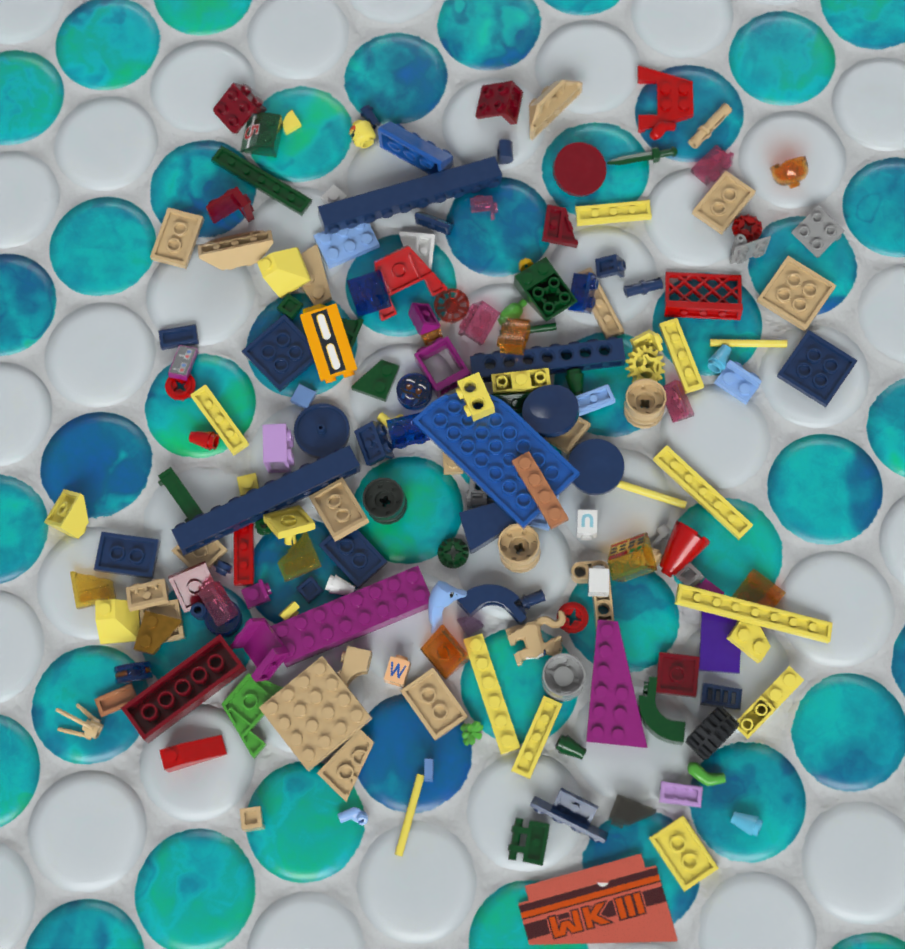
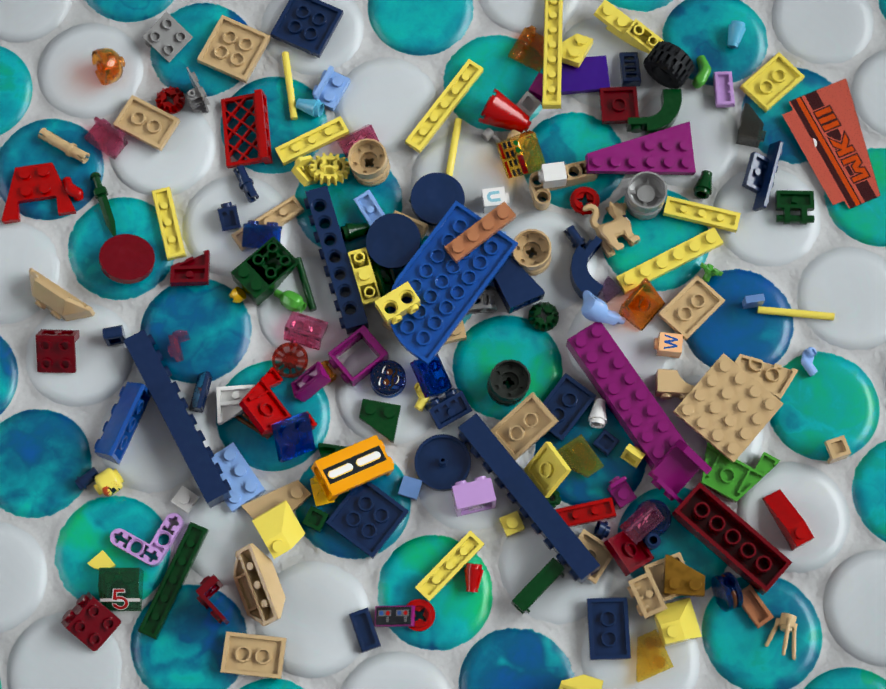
camera: 105 degrees left, 0 degrees up
clear orange brick [497,317,531,356] -> none
none -> lavender beam [110,513,184,567]

